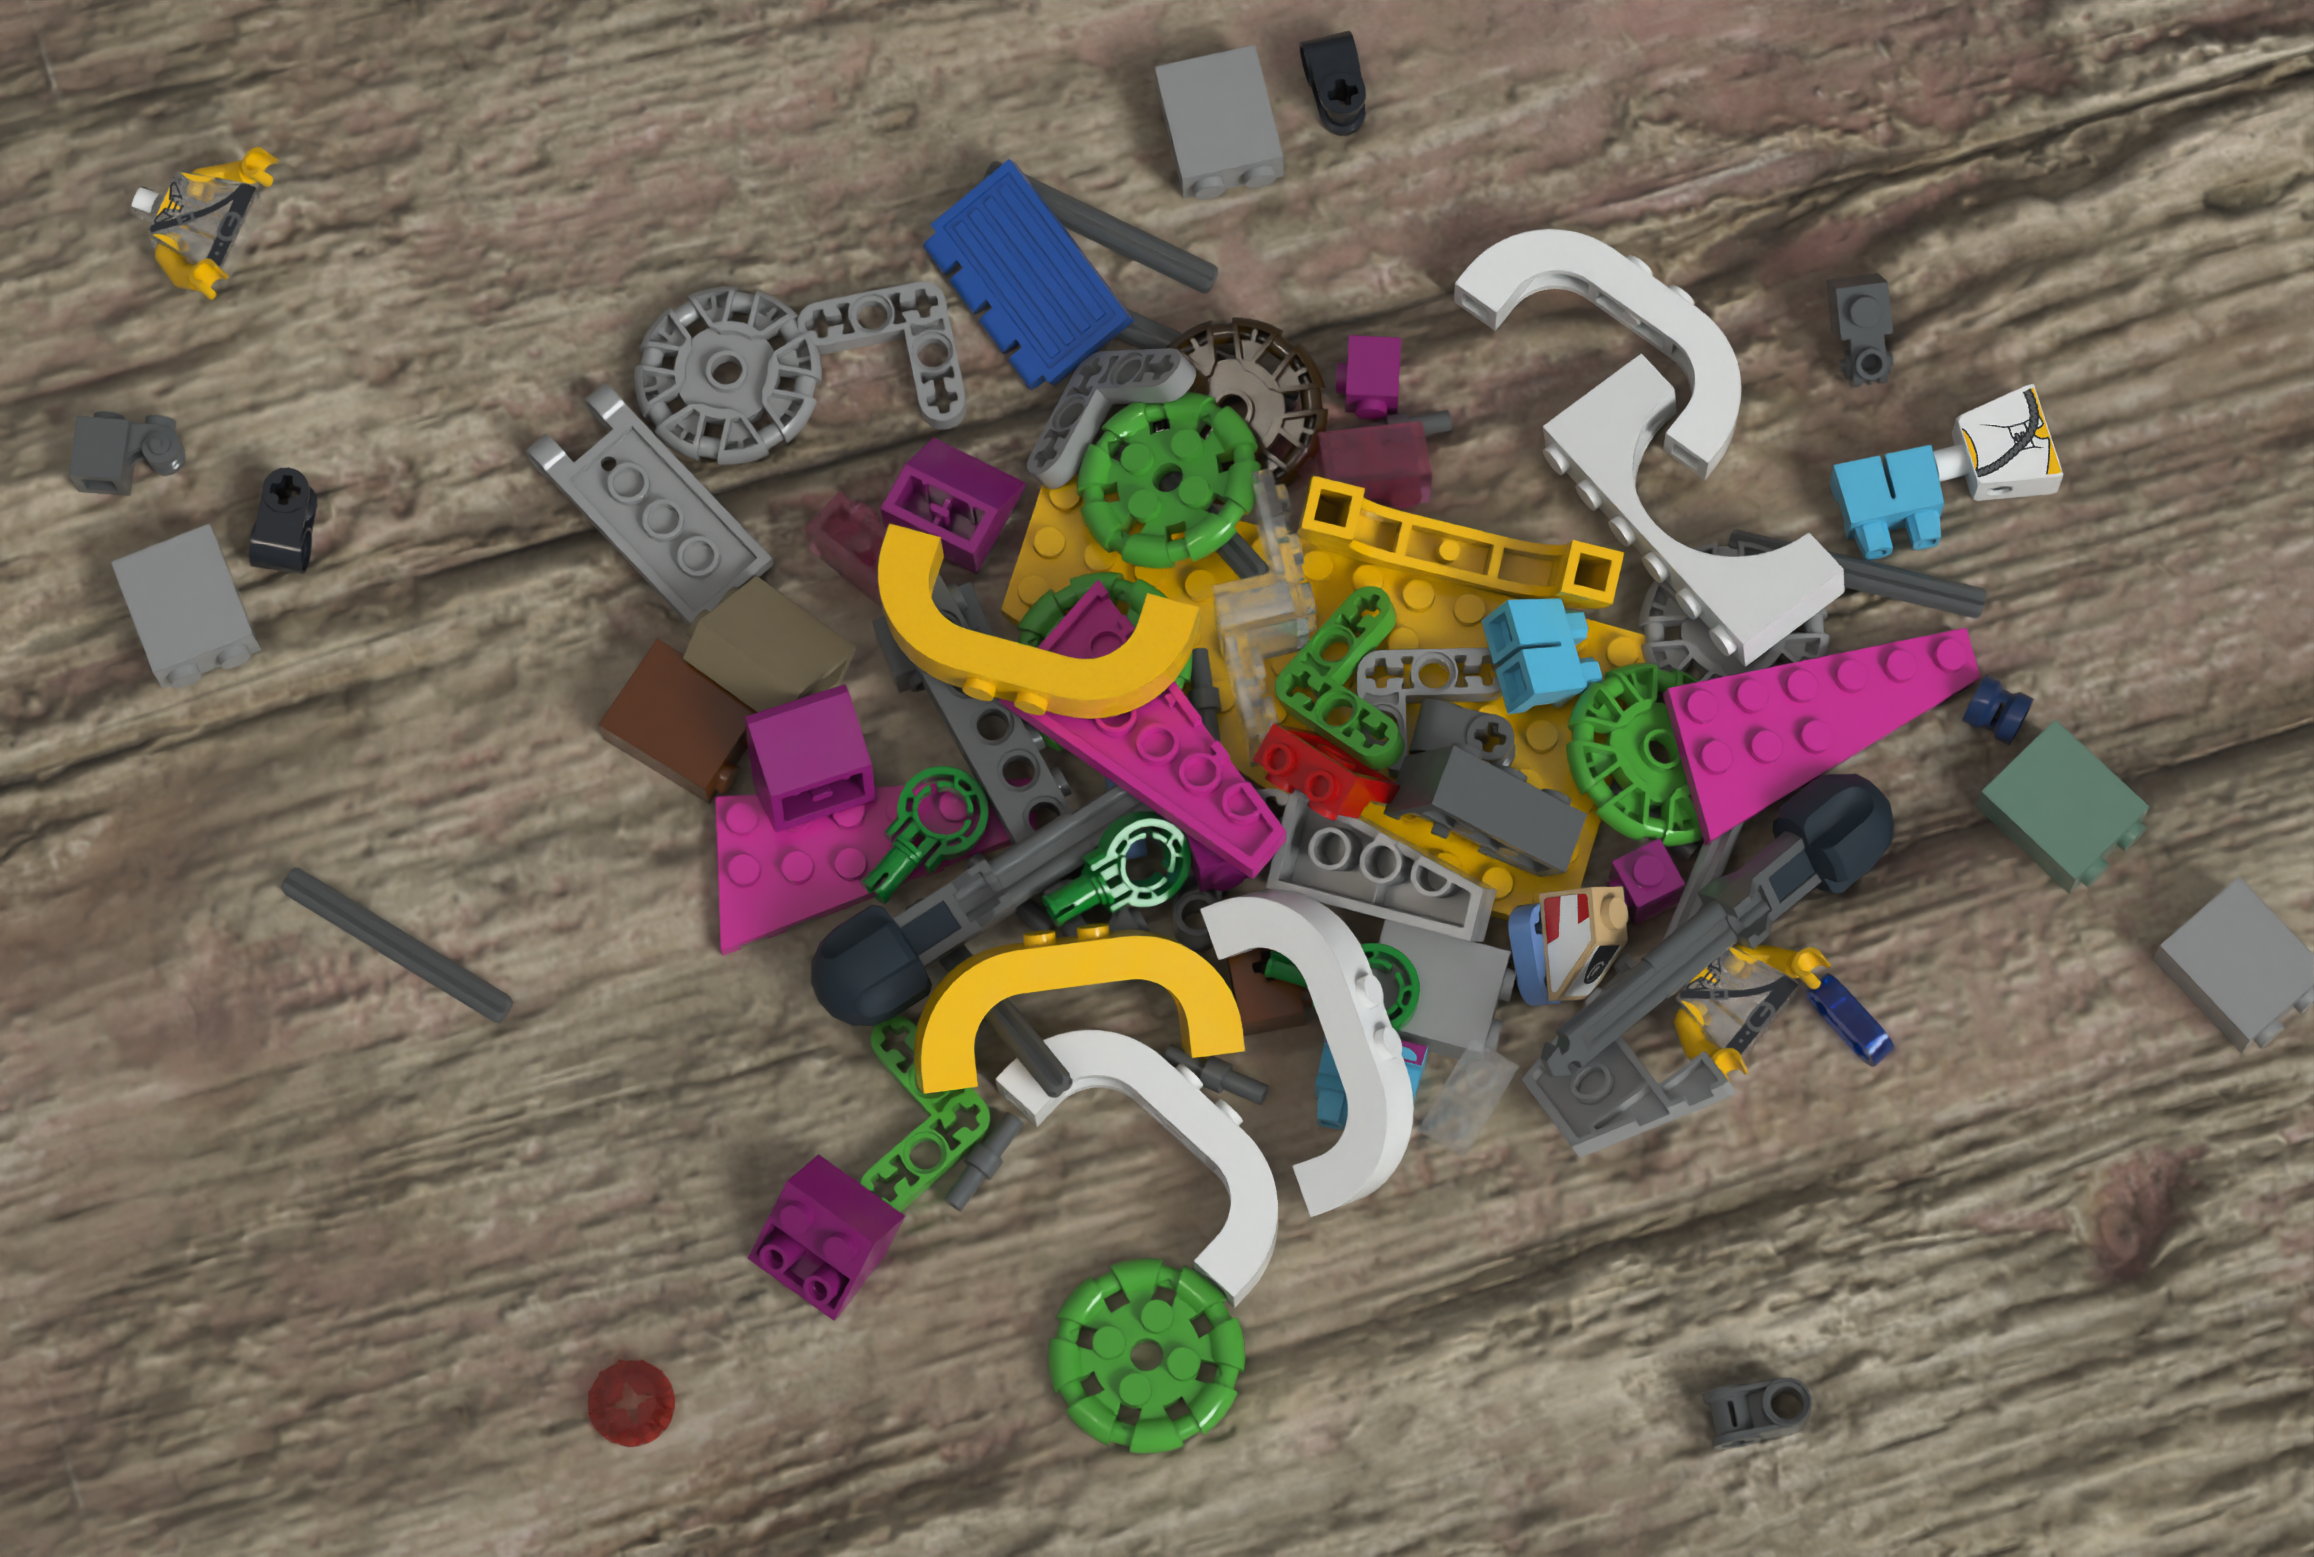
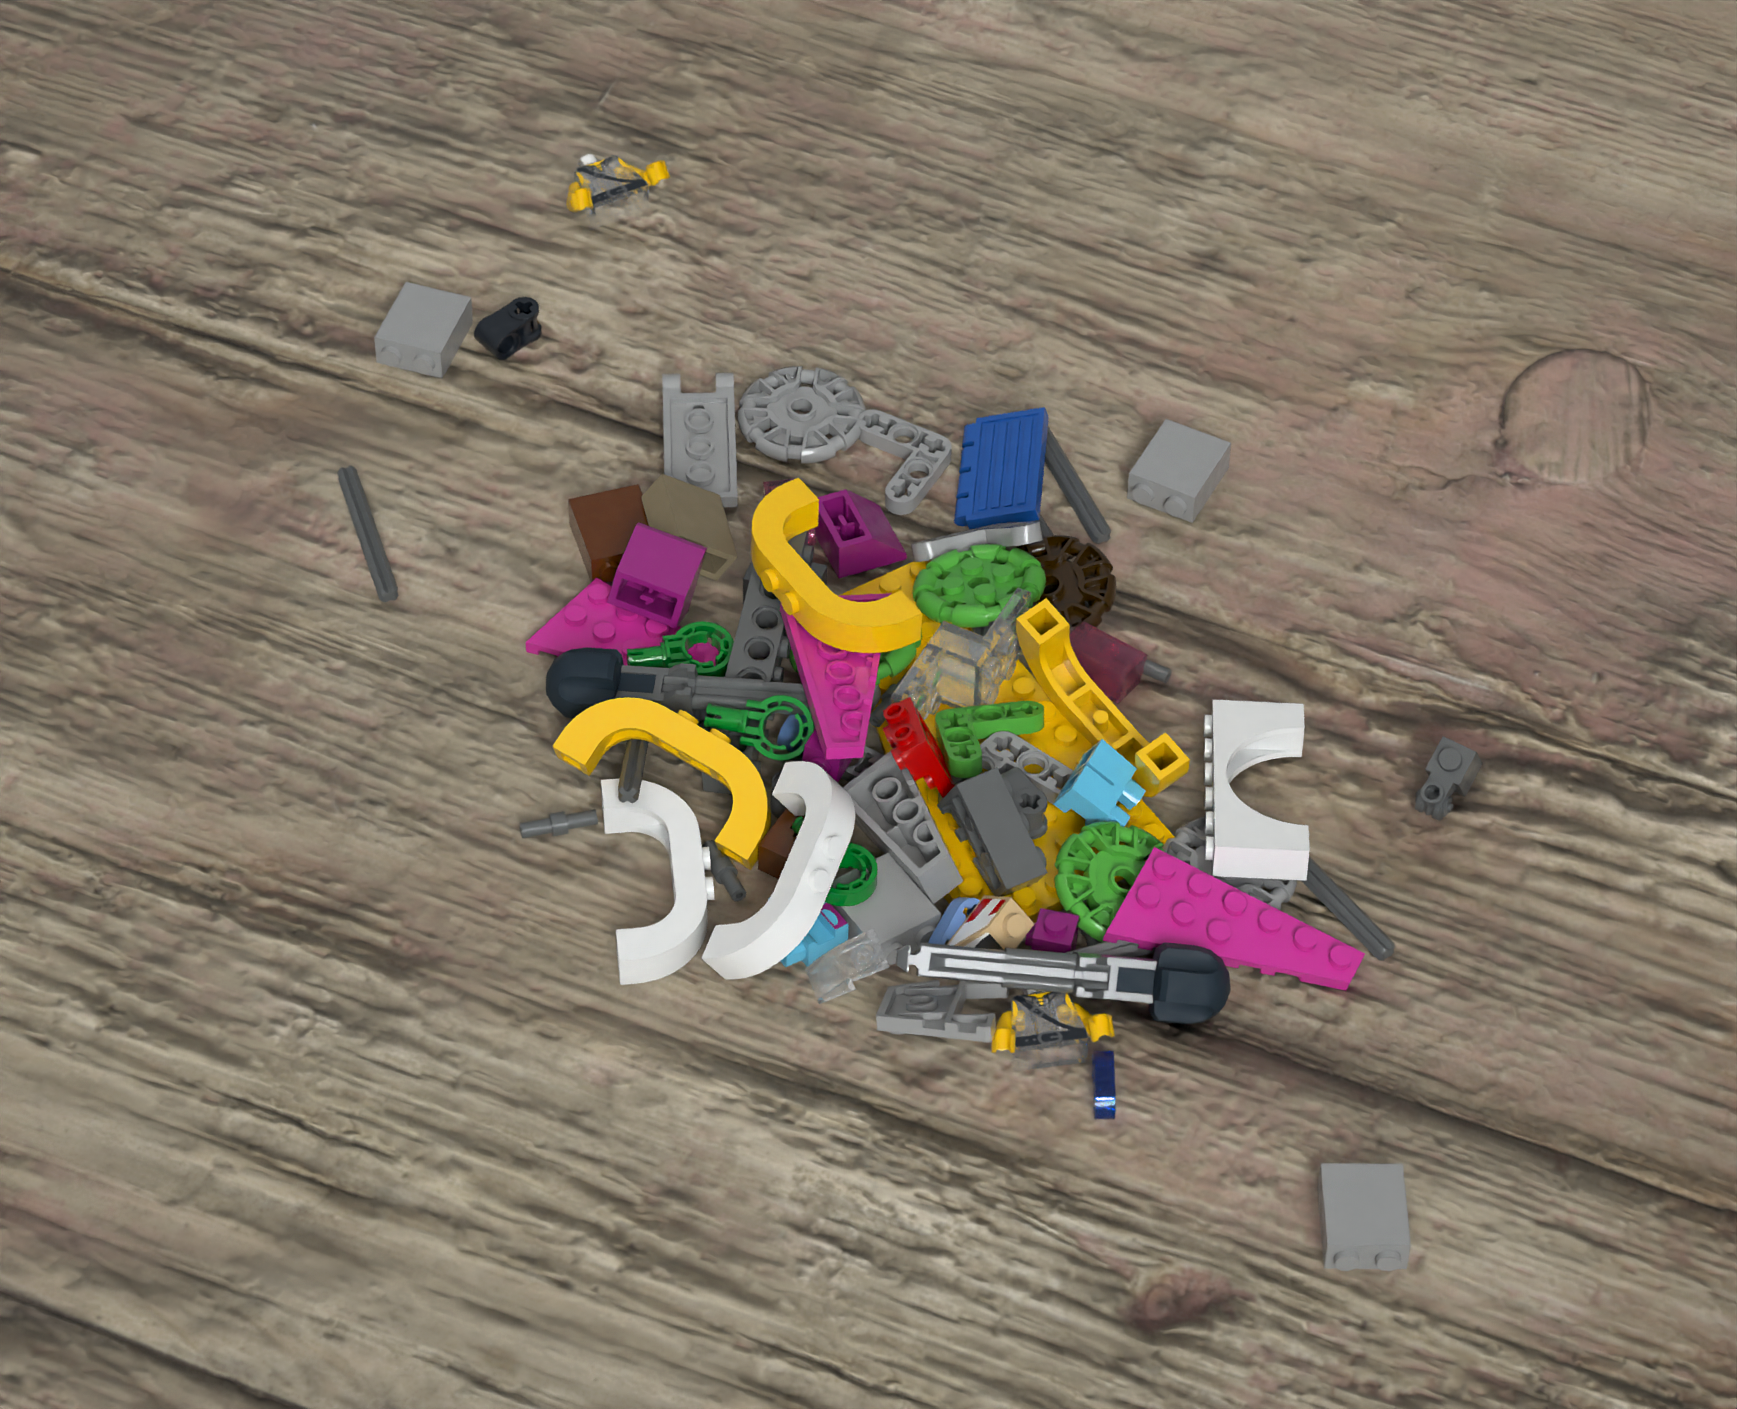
camera: 35 degrees right, 25 degrees down
dark grey brick [69,411,186,496] -> none
clear red gear [588,1359,675,1447] -> none
magenta slope [747,1154,906,1321] -> none
bright green beam [860,1015,991,1212] -> none
bright green plate [1048,1258,1246,1454] -> none
black piece [1299,30,1366,136] -> none
magenta brick [1336,335,1401,420] -> none
white arch [1454,229,1741,480] -> none
dark grey piece [1702,1378,1812,1450] -> none
medium azure hips [1829,445,1944,561] -> none
white torso [1933,384,2063,501] -> none
dark blue wheel [1962,674,2034,745] -> none
sand green brick [1976,719,2149,894] -> none

